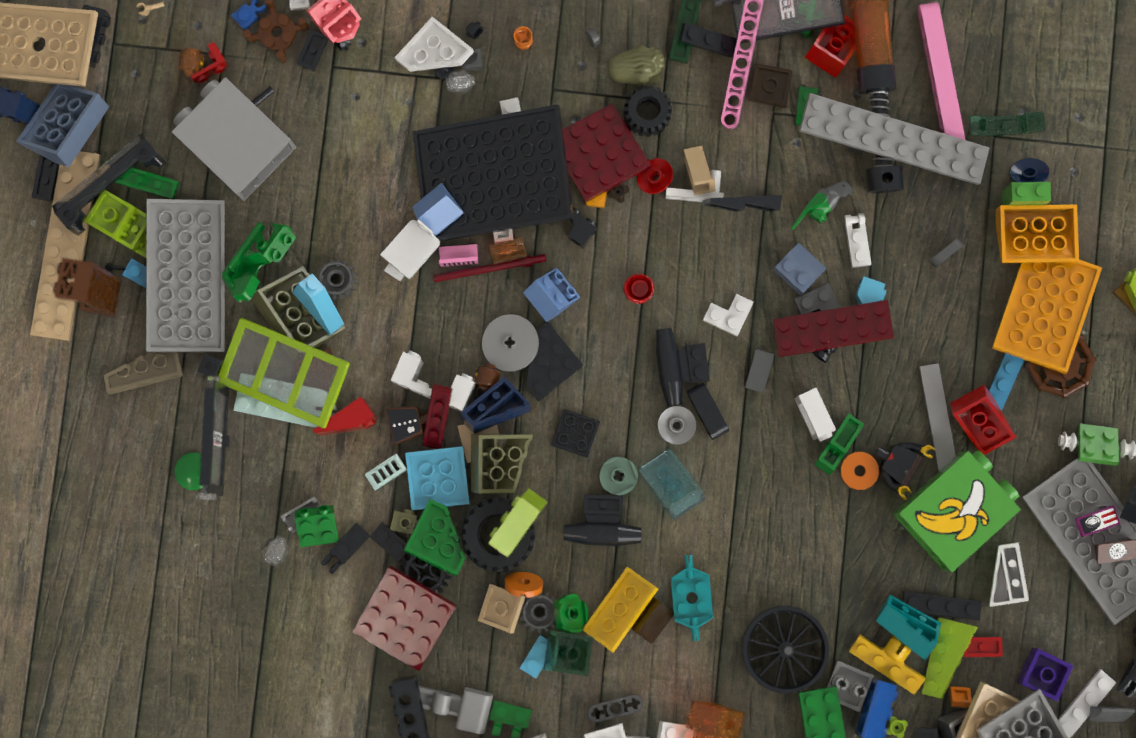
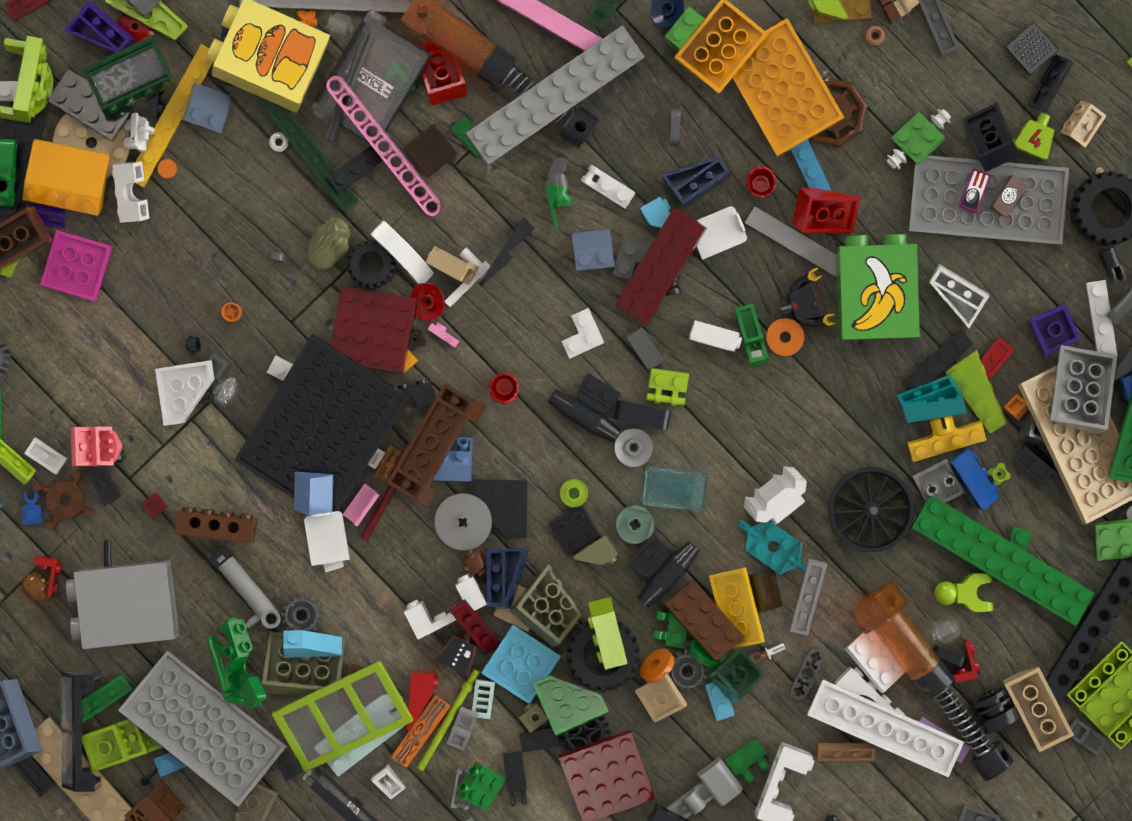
camera: 50 degrees left, 5 degrees up
none -> dark red plate [141,492,168,519]
none -> reddish brown brick [174,506,258,543]
none -> light grey piece [208,545,282,629]
none -> white slope [370,221,434,285]
none -> white slope [371,764,406,799]
none -> reddish brown plate [387,383,486,506]
none -> orange tile [391,694,451,768]
none -> lime bar [417,668,480,771]
none -> bright pink plate [428,322,459,347]
none -> light grey slope [446,707,479,751]
none -> lime plate [560,479,588,507]
none -> olive slope [573,534,618,566]
none -> lime plate [646,368,689,406]
none -> green plate [652,610,687,649]
none -> dark blue wedge [661,156,731,209]
none -> reddish brown plate [665,580,745,663]
none -> white piece [697,206,747,260]
none -> white slope [744,466,807,525]
none -> red hair [746,166,776,198]
none -> piece [750,643,785,663]
none -> light grey tile [789,558,827,636]

